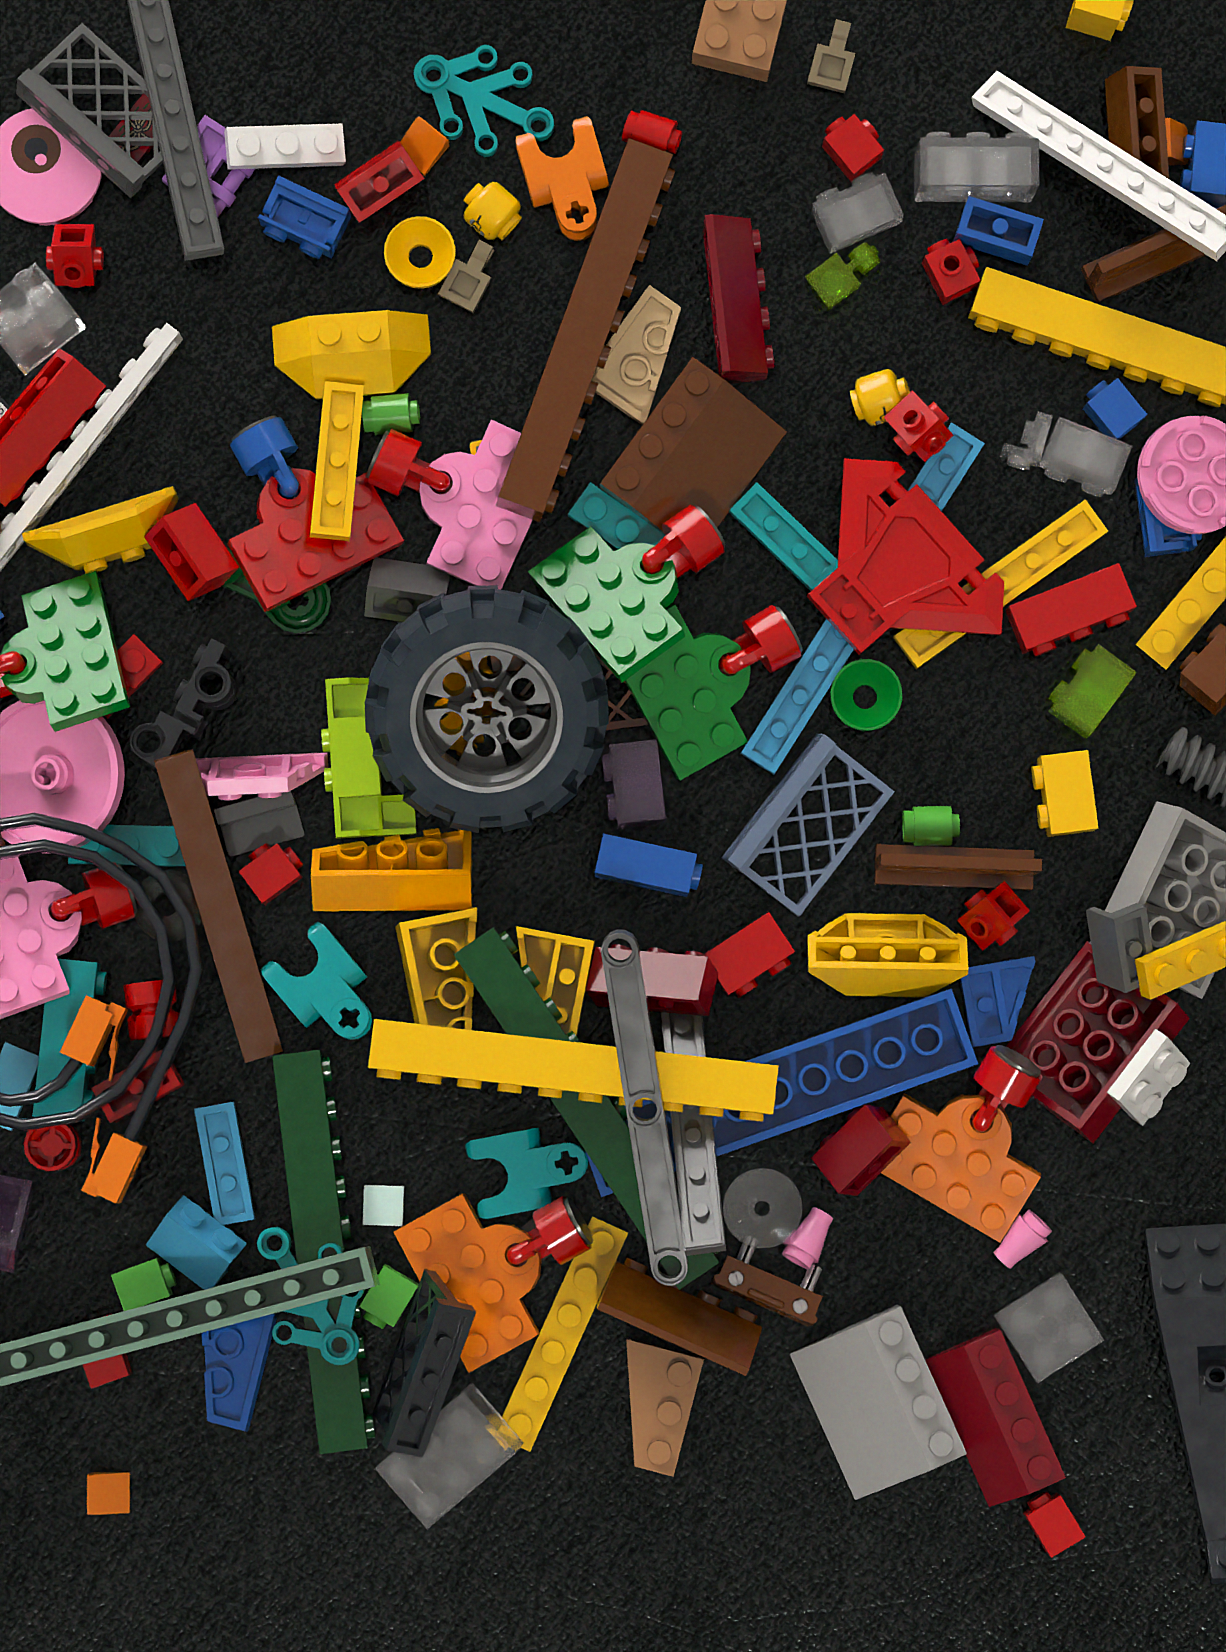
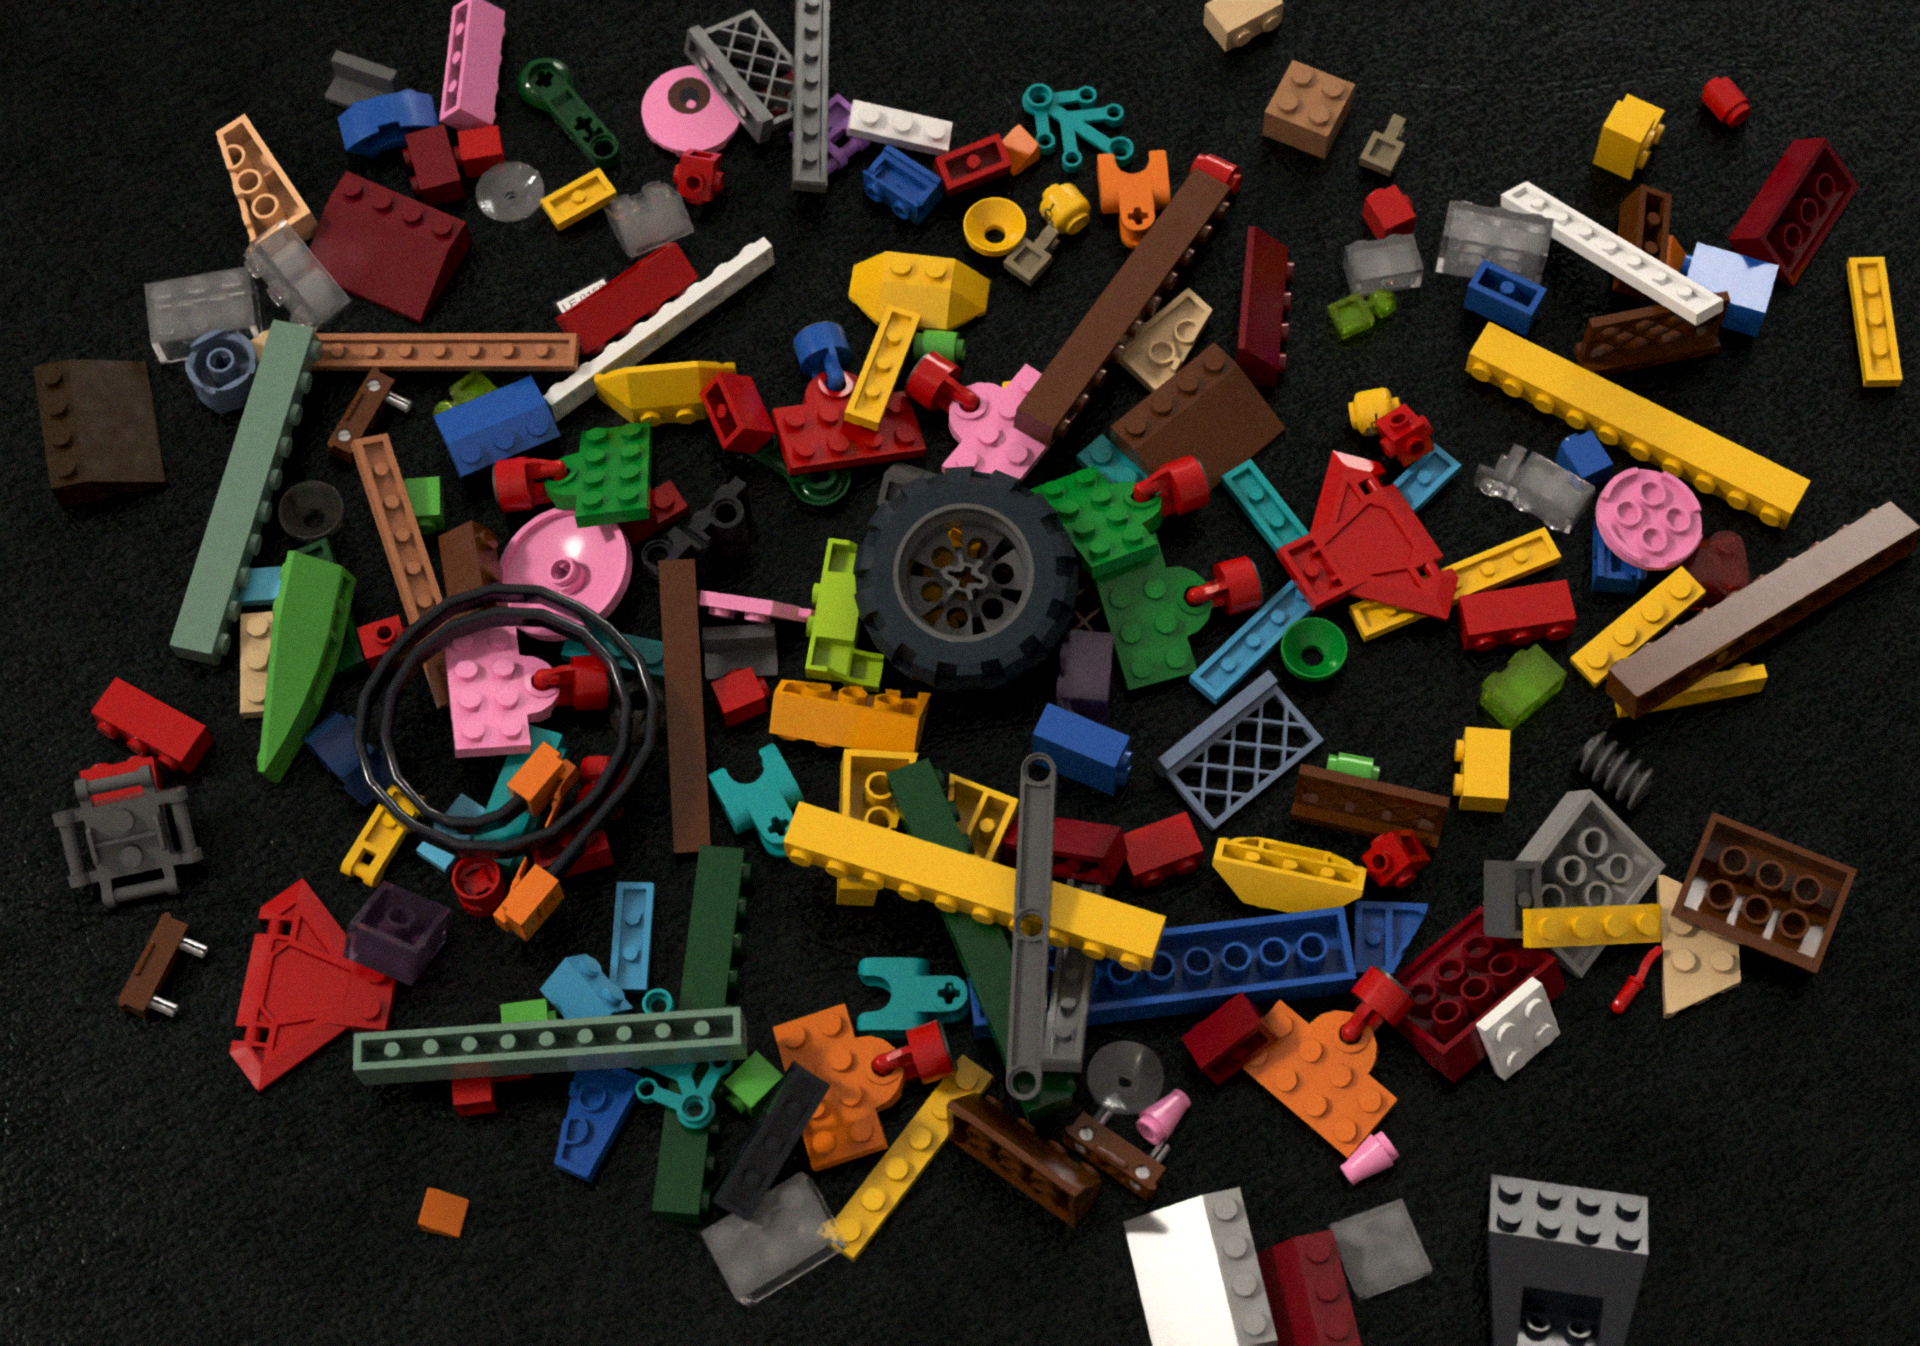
camera: 20 degrees right, 20 degrees down
light aqua tile [363,1185,404,1226] -> none
medium nougat wedge [626,1337,704,1477] -> none
red brick [922,239,981,305] -> none

